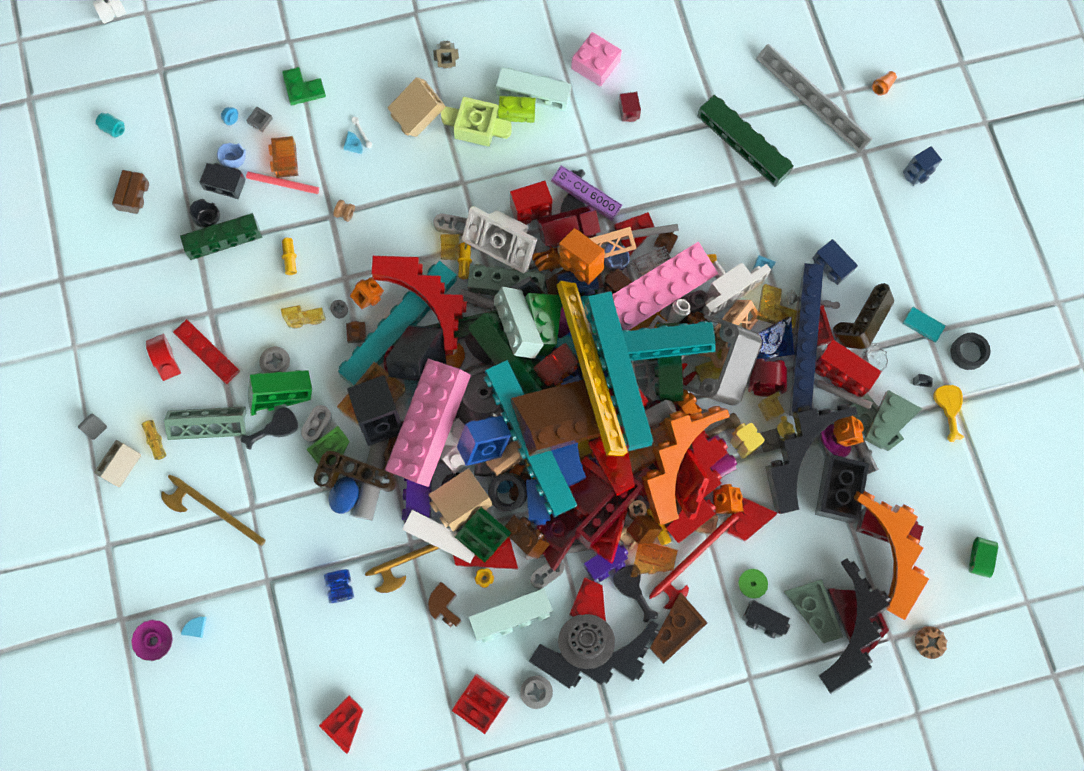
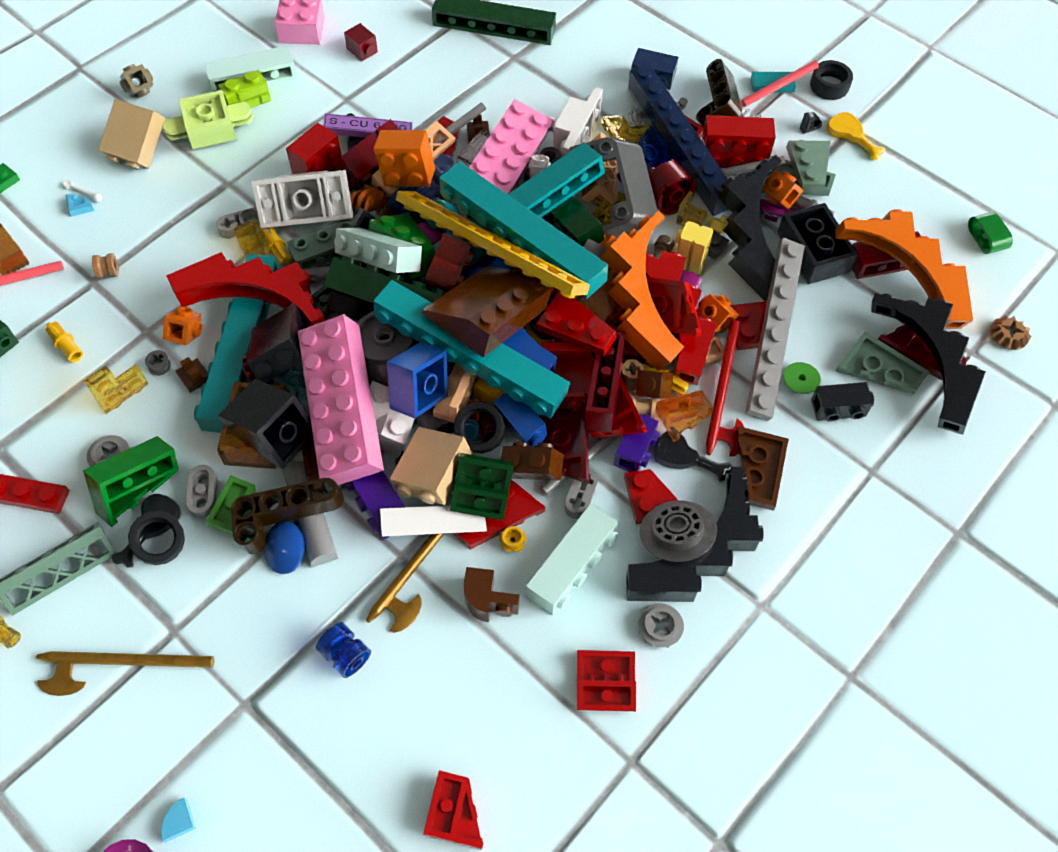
camera: 30 degrees left, 15 degrees down
none -> black tyre [128,510,185,565]
none -> coral bar [741,60,819,107]
none -> light grey plate [745,238,805,421]

